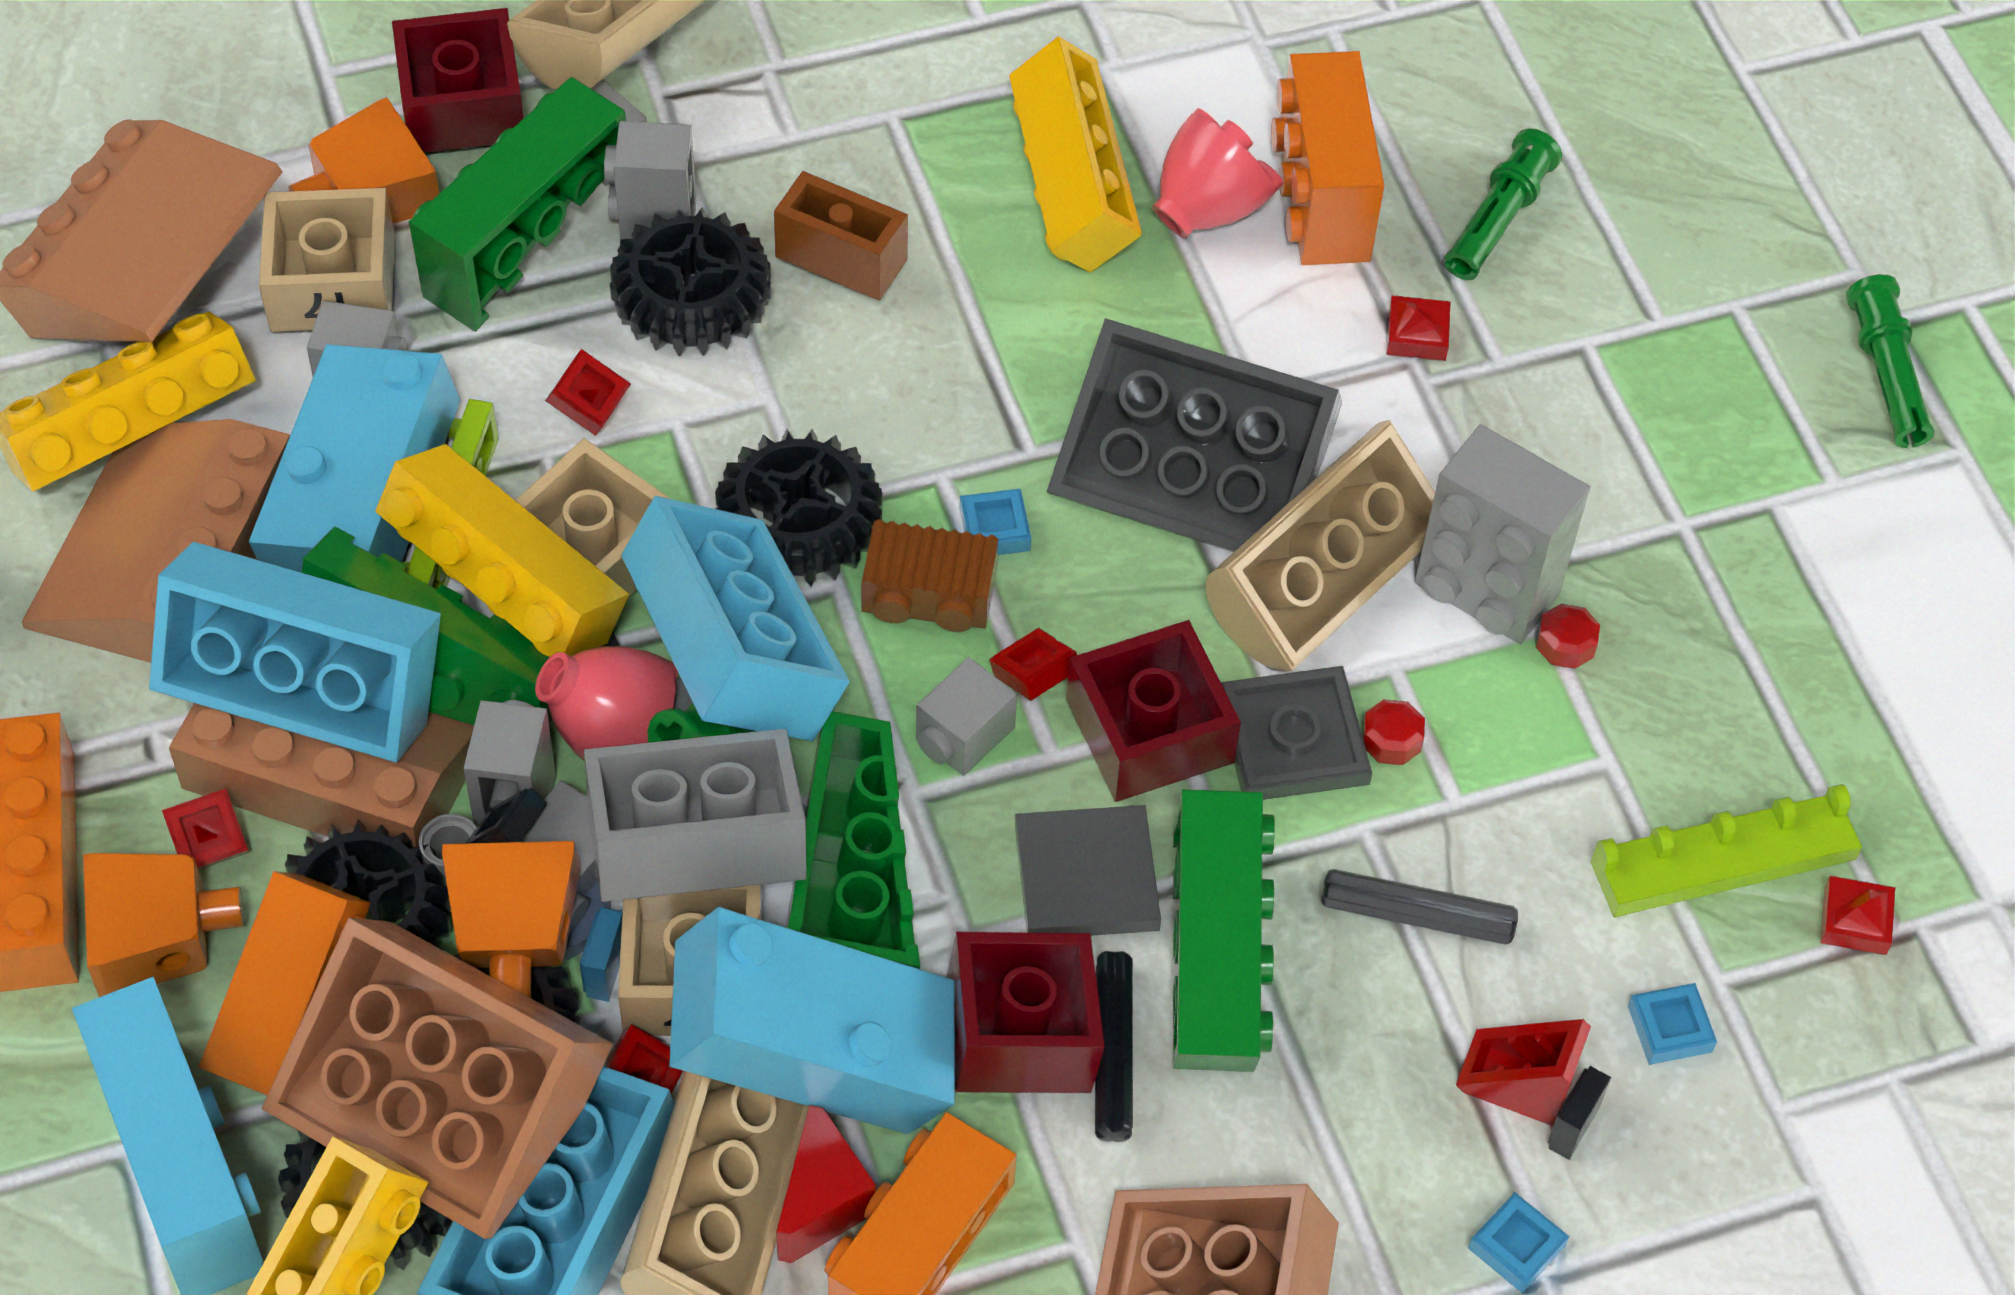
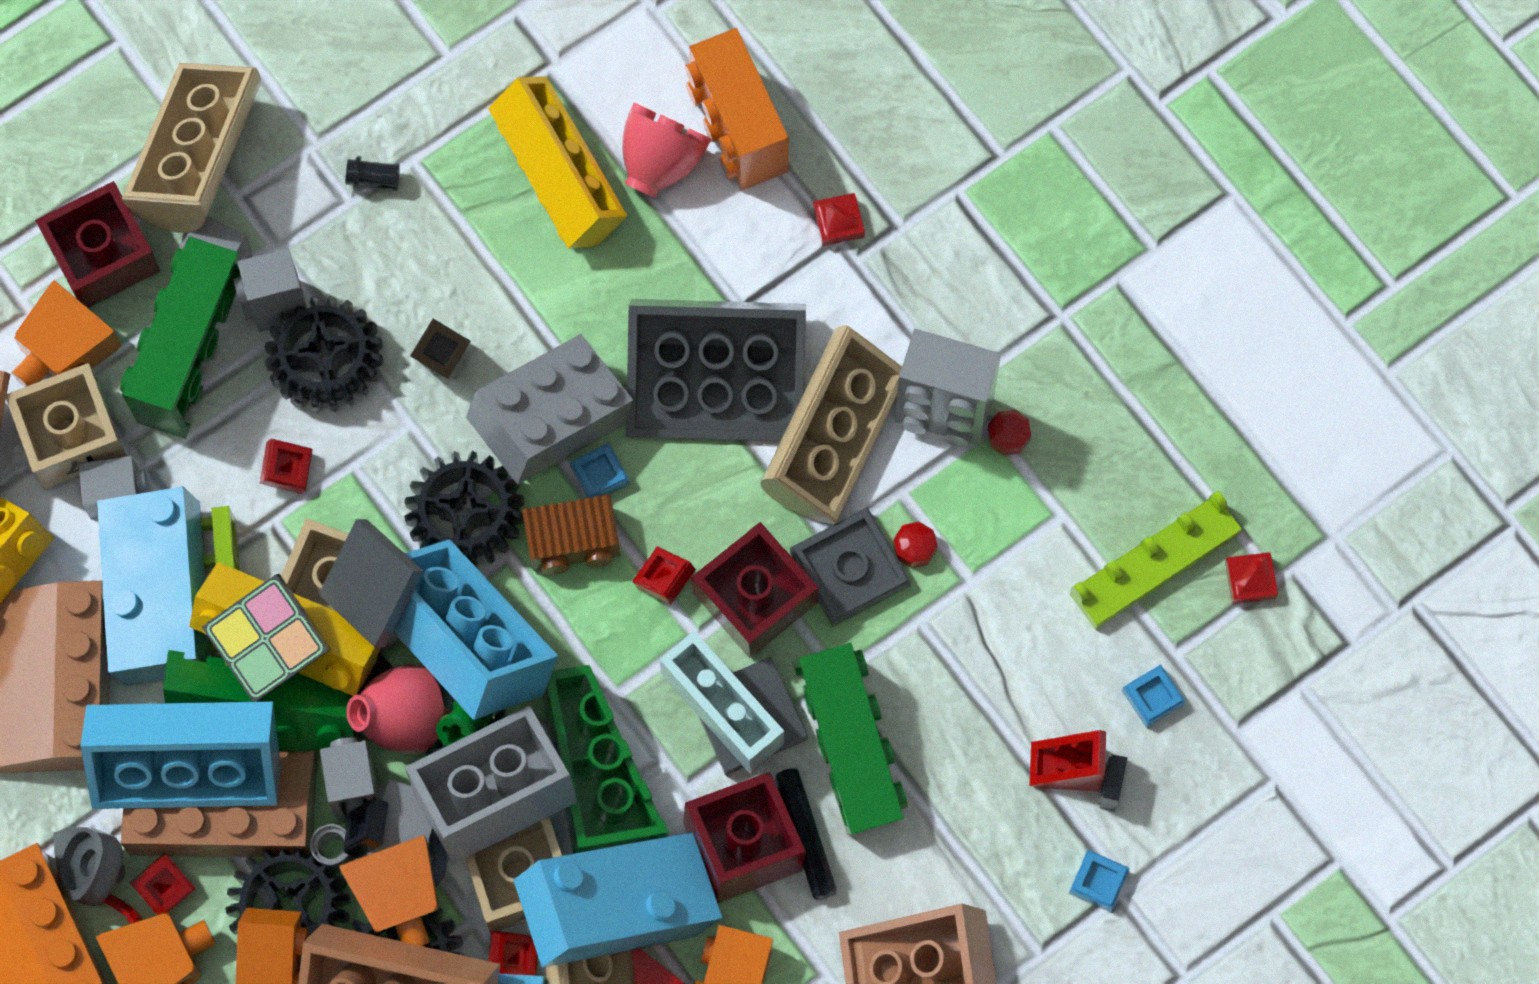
camera: 15 degrees left, 15 degrees up
dark azure tile [580,907,623,1002] -> none
dark orange brick [774,171,908,301] -> none
light grey brick [916,657,1017,776] -> none
black axle [1321,869,1518,945] -> none
green pin [1444,128,1562,280] -> none
green pin [1846,274,1934,448] -> none
none -> dark grey piece [53,827,143,923]
none -> tile [202,574,331,702]
none -> dark grey tile [318,519,424,647]
none -> black pin [345,156,400,191]
none -> dark brown brick [410,318,471,379]
none -> light grey brick [466,334,633,485]
none -> light aqua brick [659,631,784,773]

